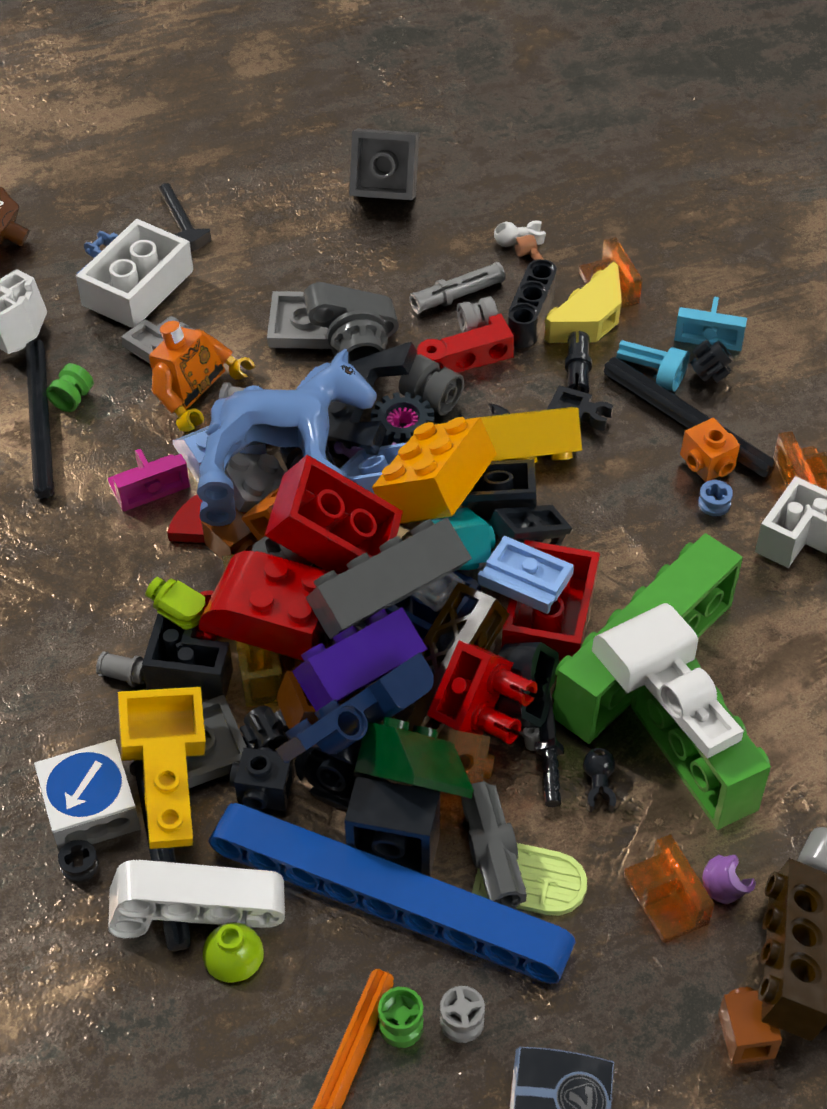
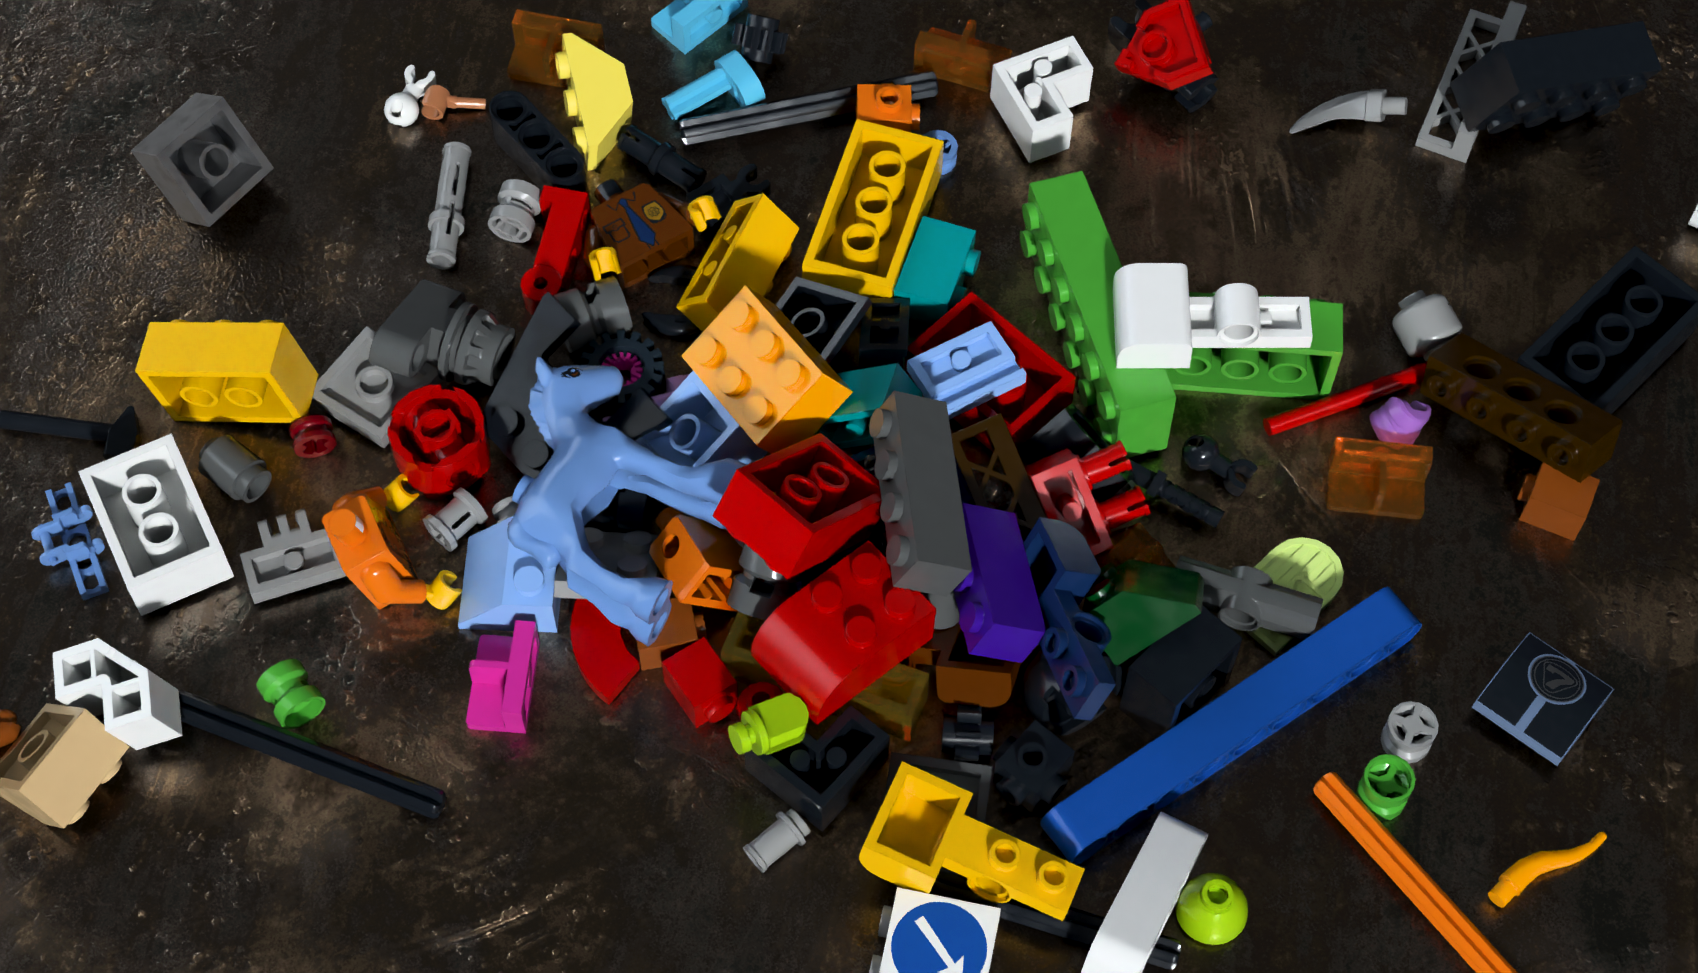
camera: 60 degrees left, 10 degrees up
none -> yellow brick [135,319,319,423]
none -> dark grey brick [198,435,272,503]
none -> dark red bush [289,415,337,458]
none -> red brick [387,384,491,500]
none -> reddish brown torso [583,179,722,291]
none -> red brick [662,637,738,728]
none -> yellow brick [802,119,944,298]
none -> teal brick [894,216,981,326]
none -> red bar [1263,361,1427,436]

